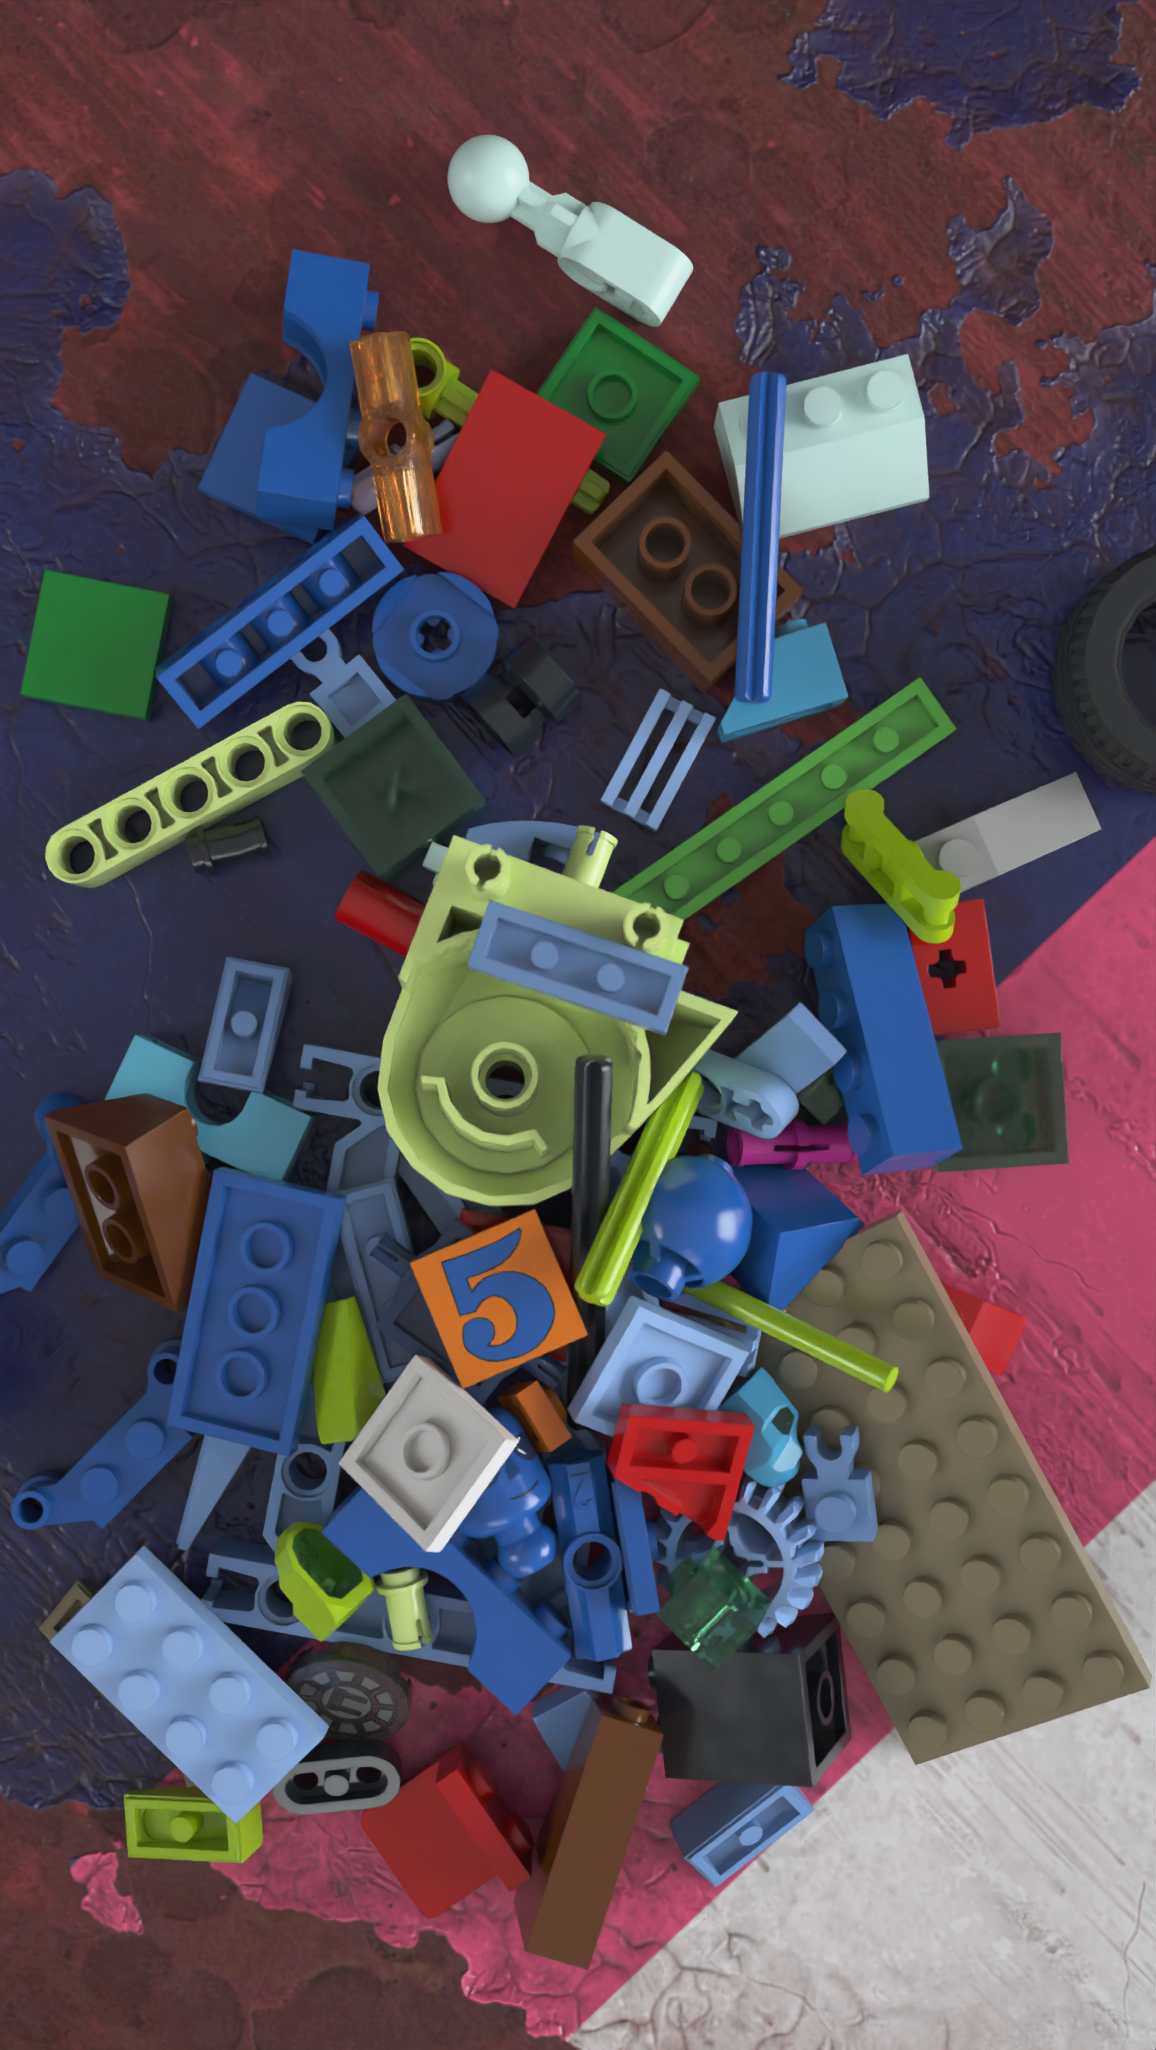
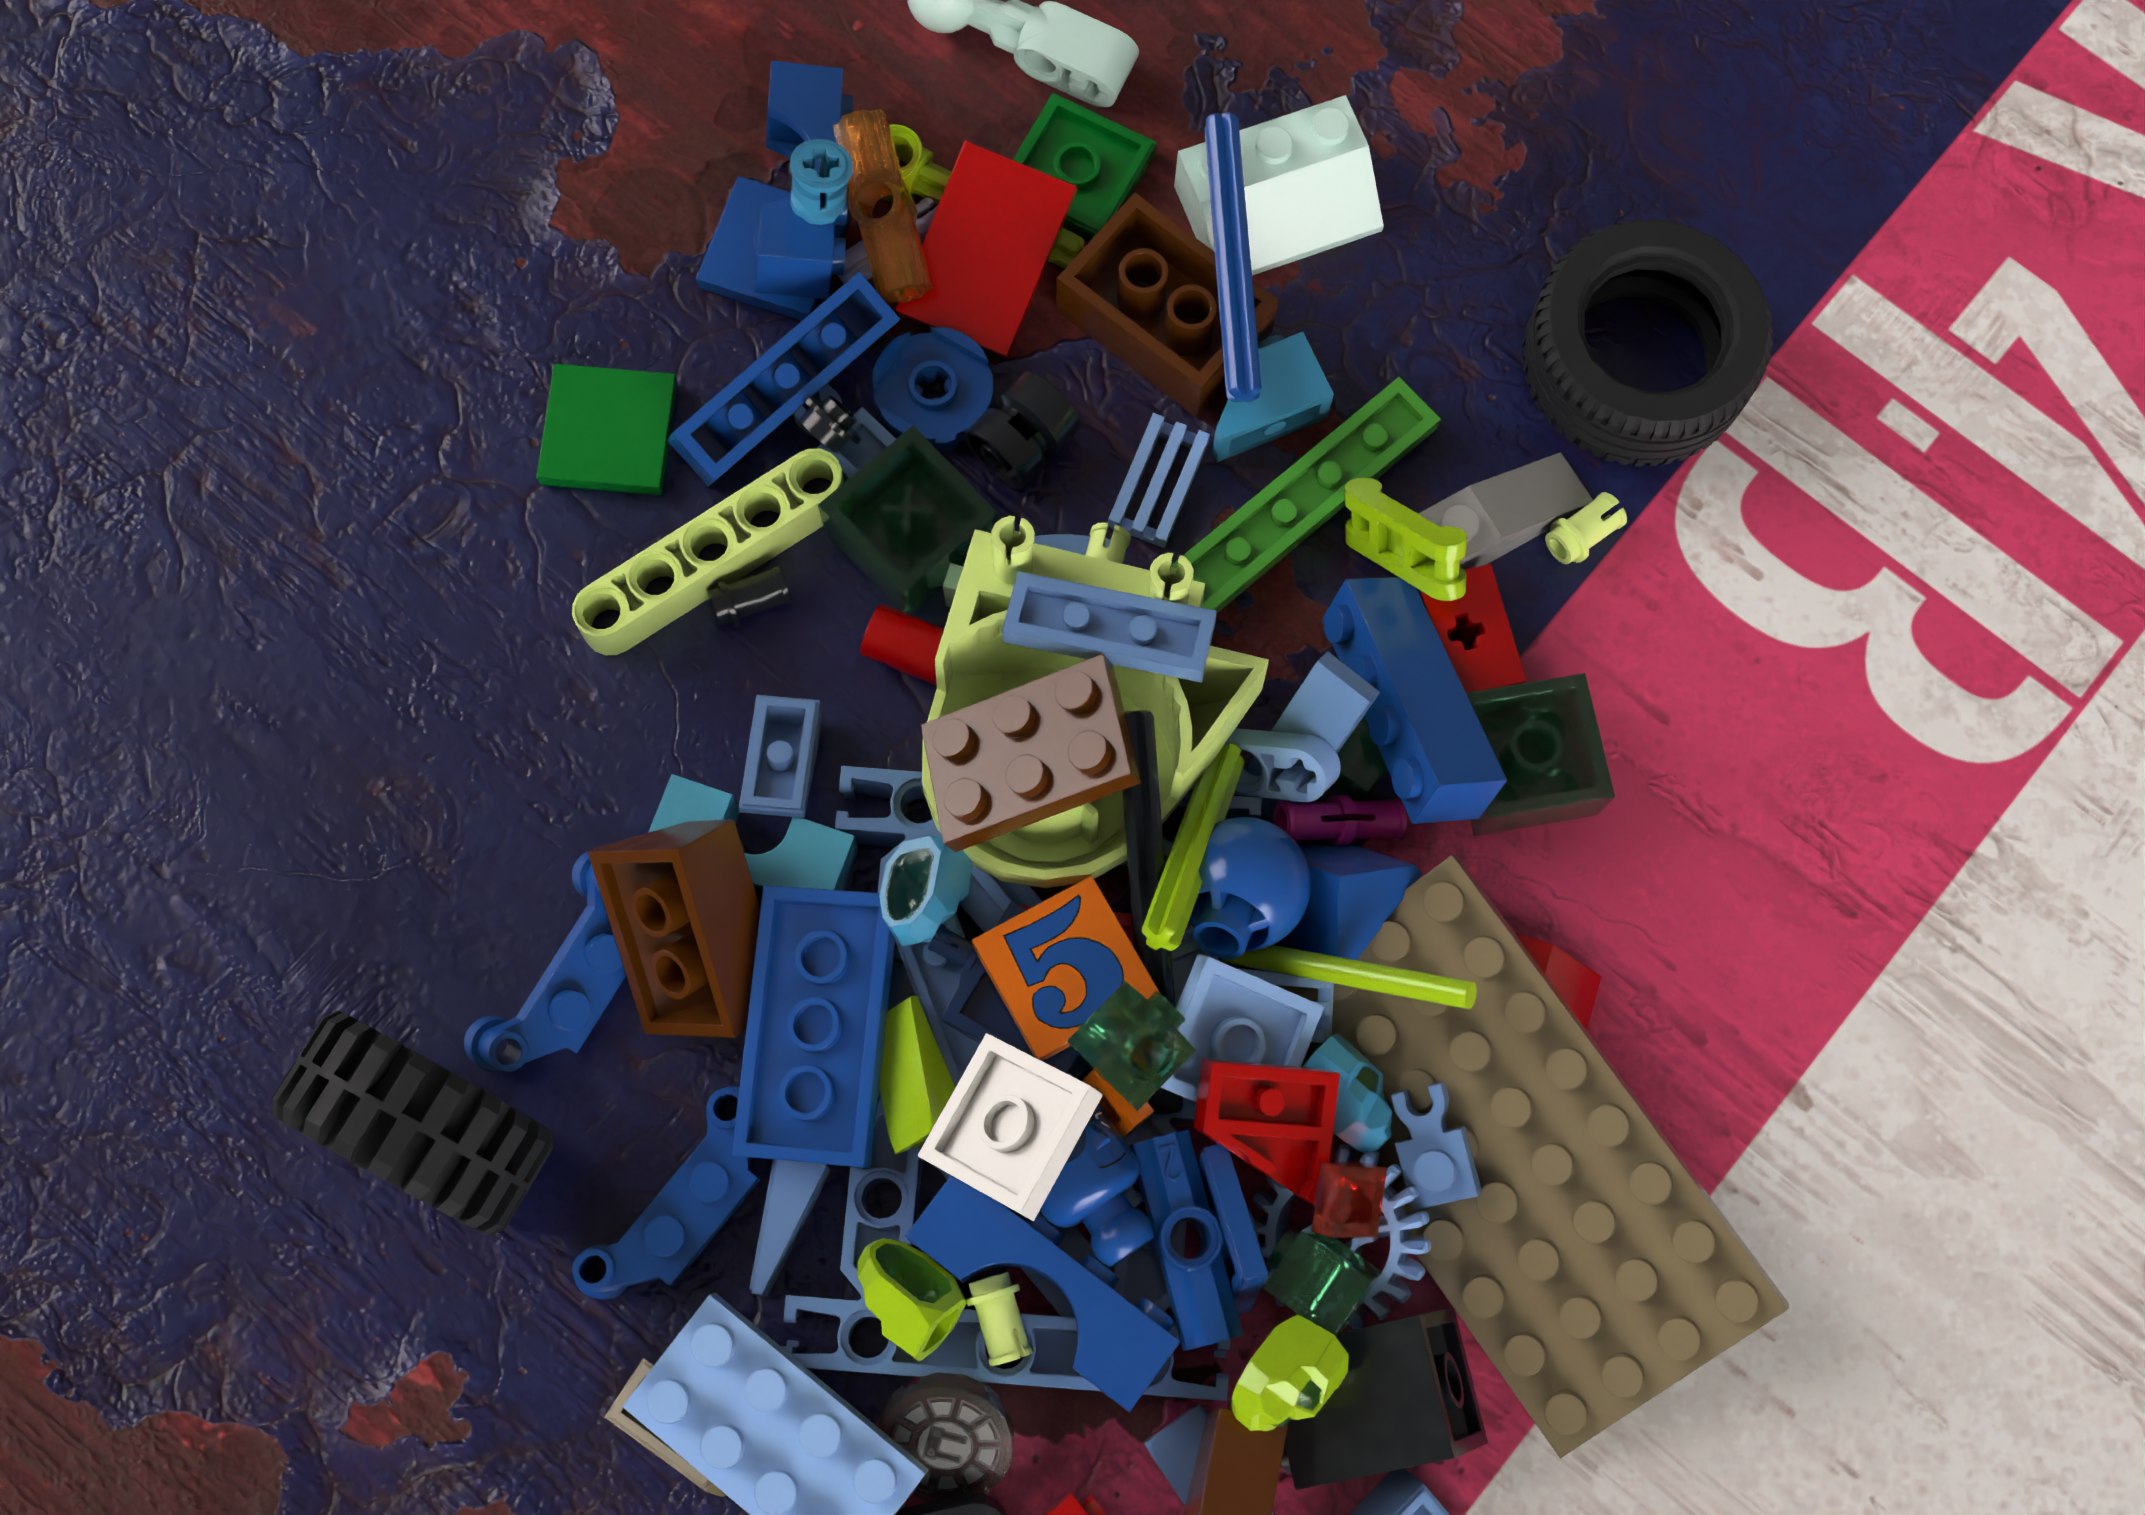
camera: 15 degrees left, 15 degrees down
none -> dark azure bush [790,139,853,225]
none -> black plate [800,394,862,453]
none -> dark azure rock [879,836,972,946]
none -> plate [921,654,1141,852]
none -> clear green brick [1067,981,1196,1111]
none -> lime rock [1232,1314,1349,1431]
none -> clear red plate [1312,1162,1387,1238]
none -> yellowish green pin [1545,492,1627,564]

